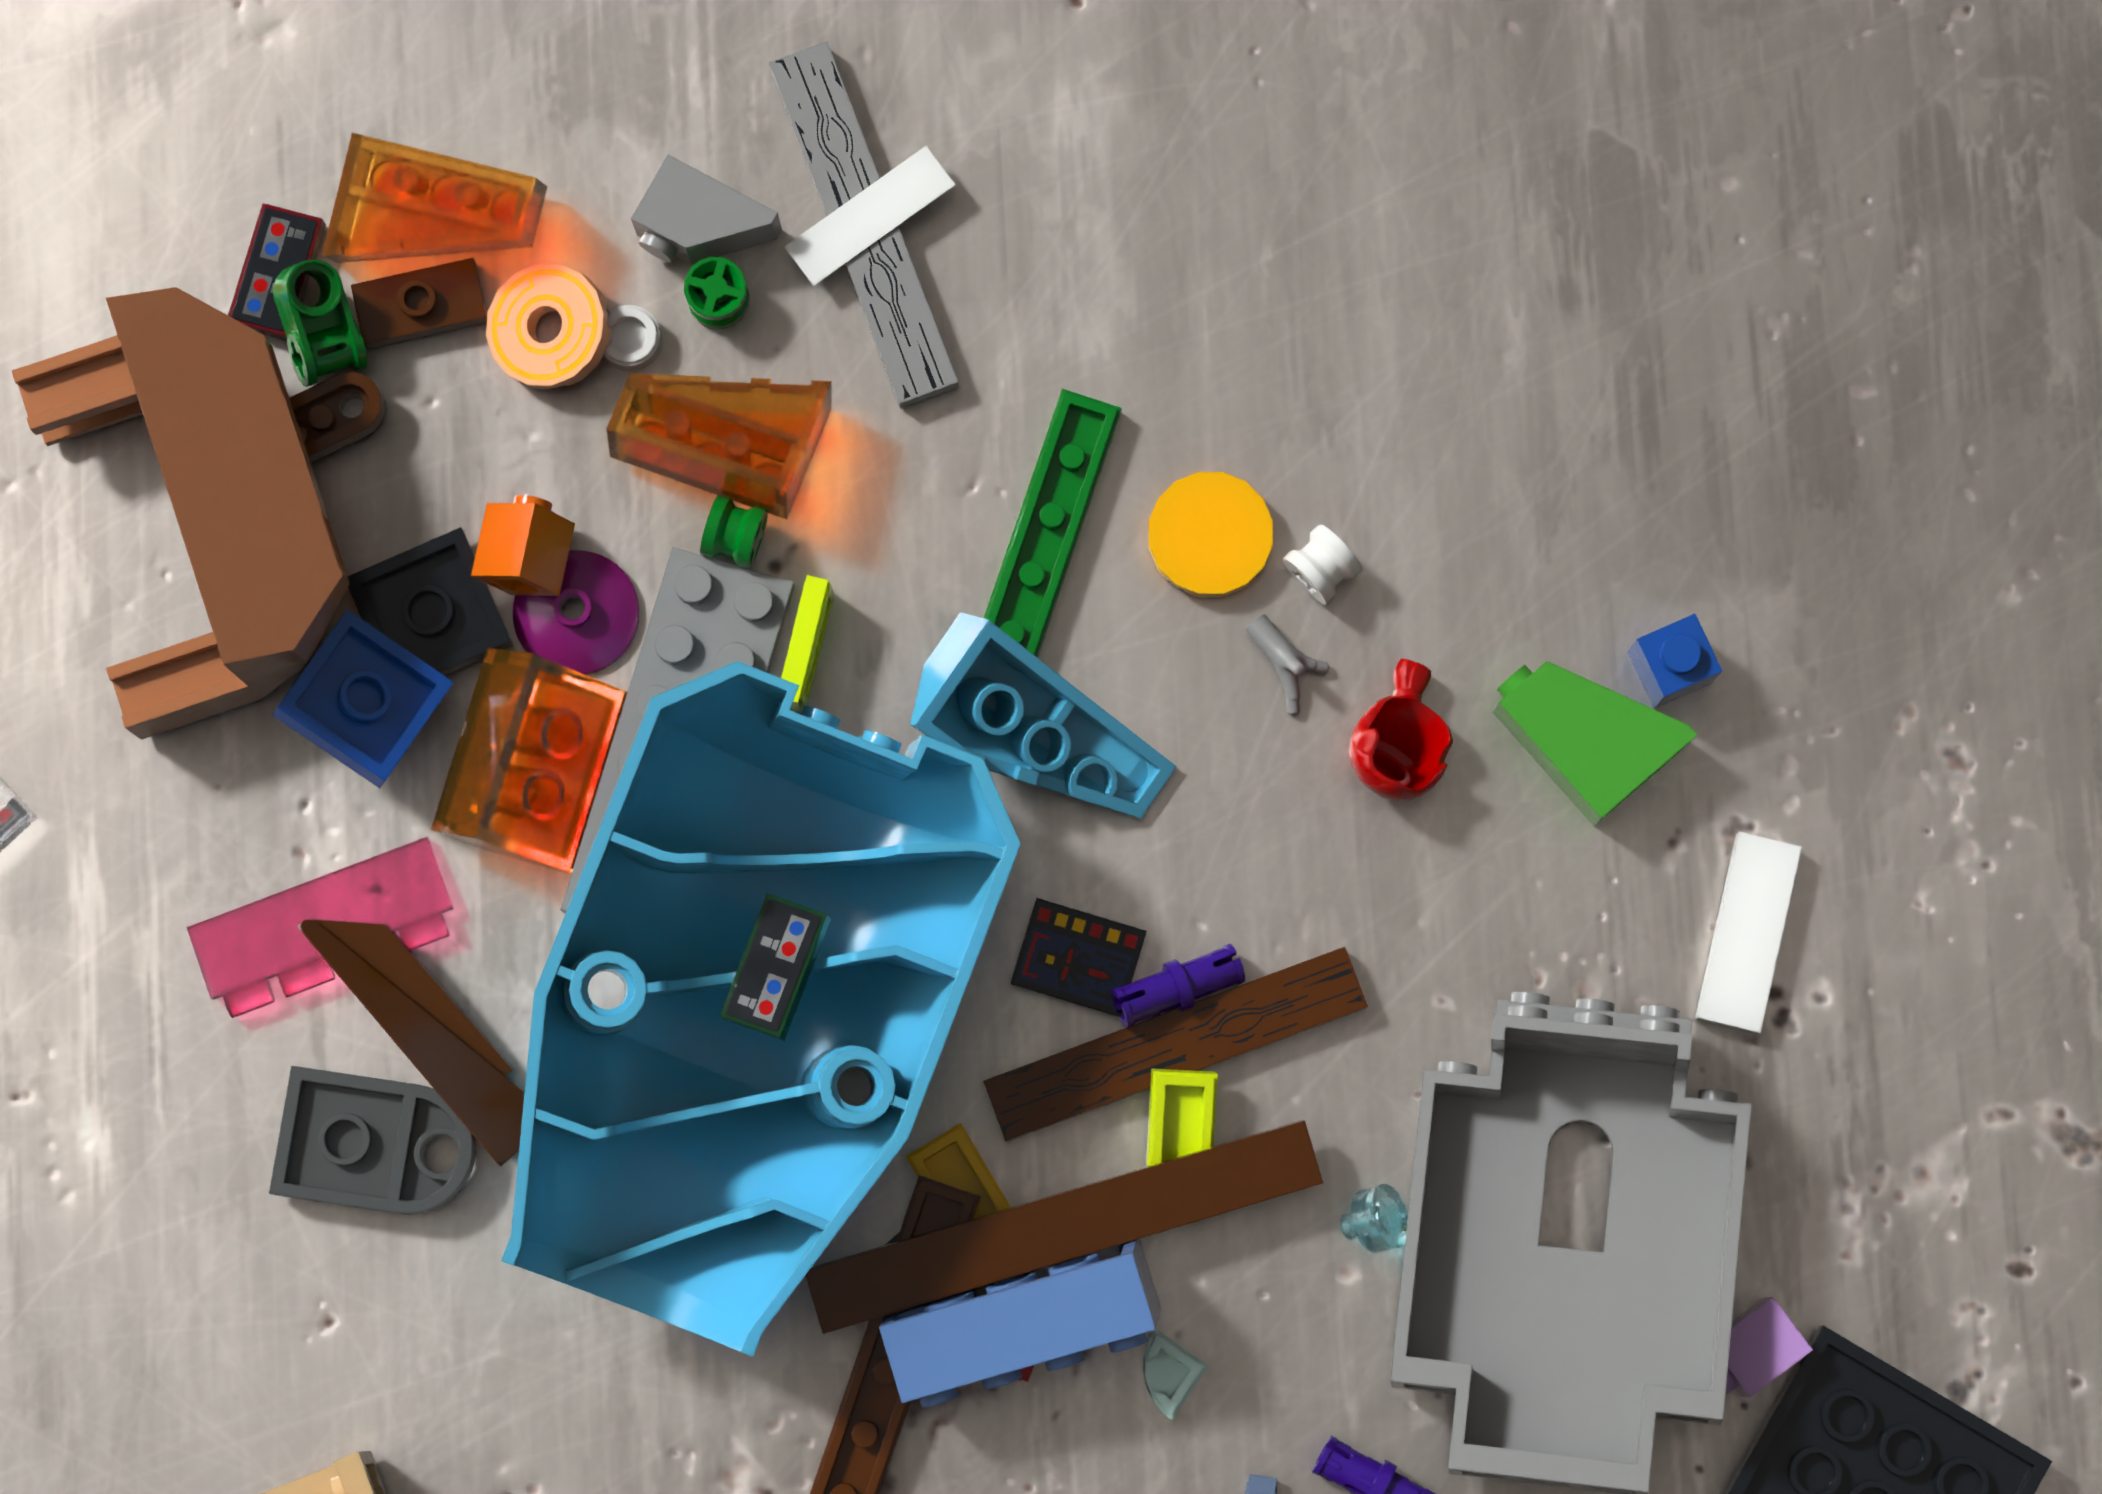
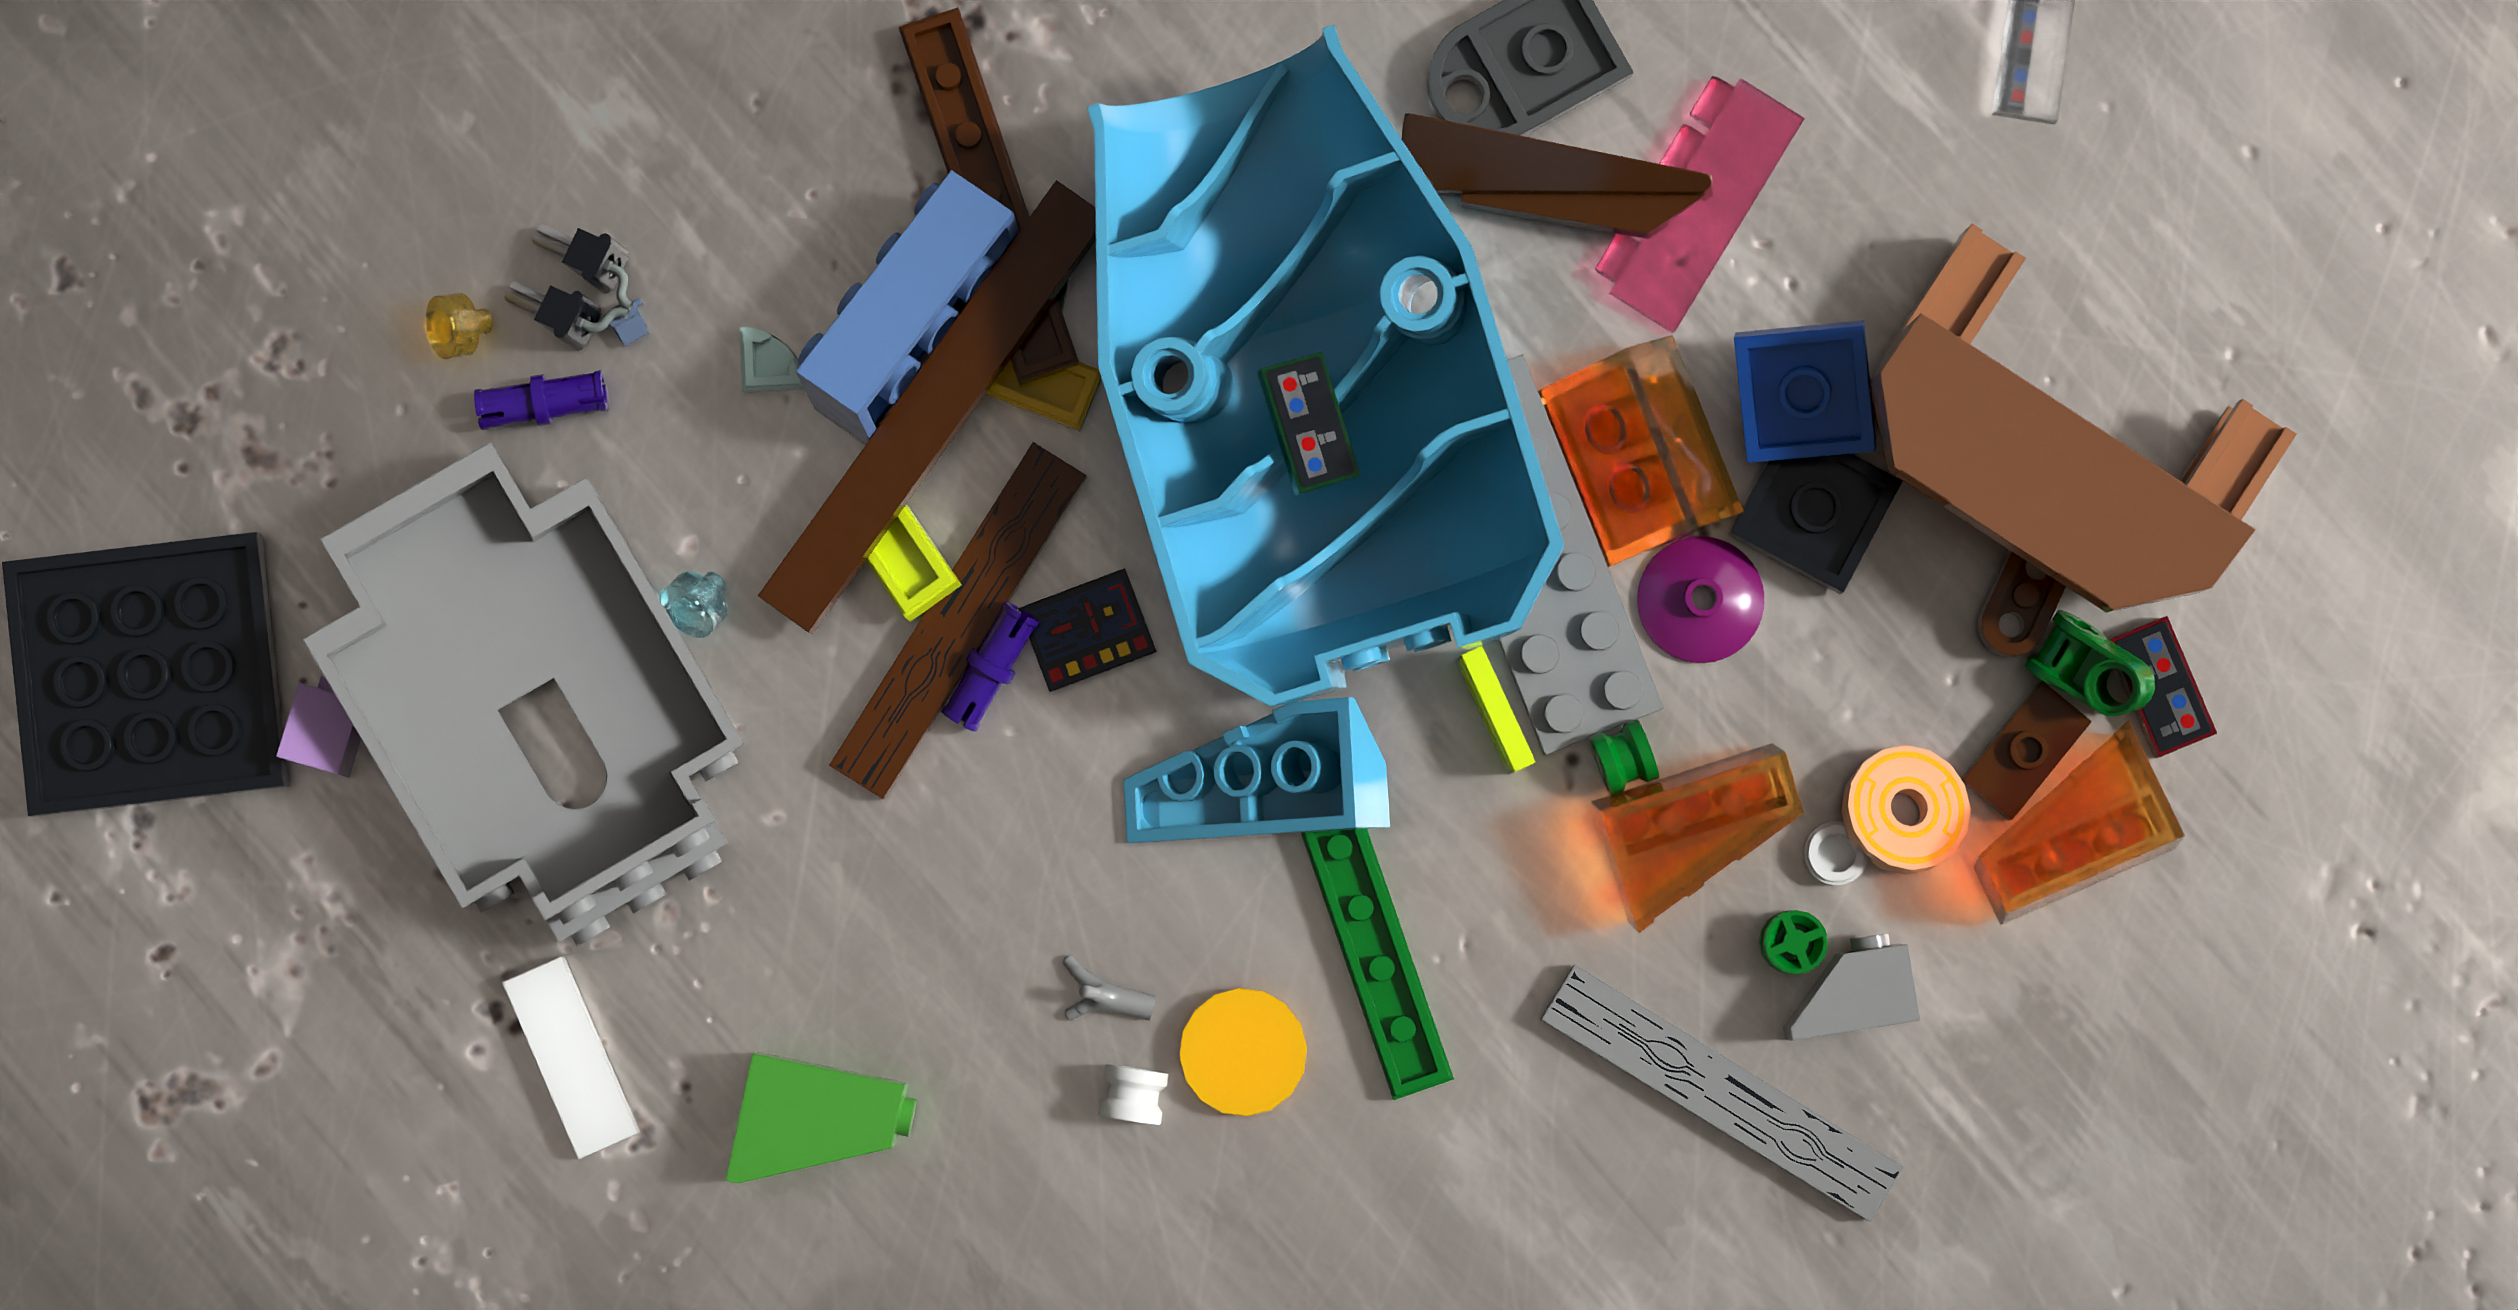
camera: 135 degrees right, 5 degrees up
orange brick [471,495,575,596] -> none
white sticker [784,146,956,286] -> none
red hair [1349,659,1453,801] -> none
blue brick [1627,614,1722,709] -> none

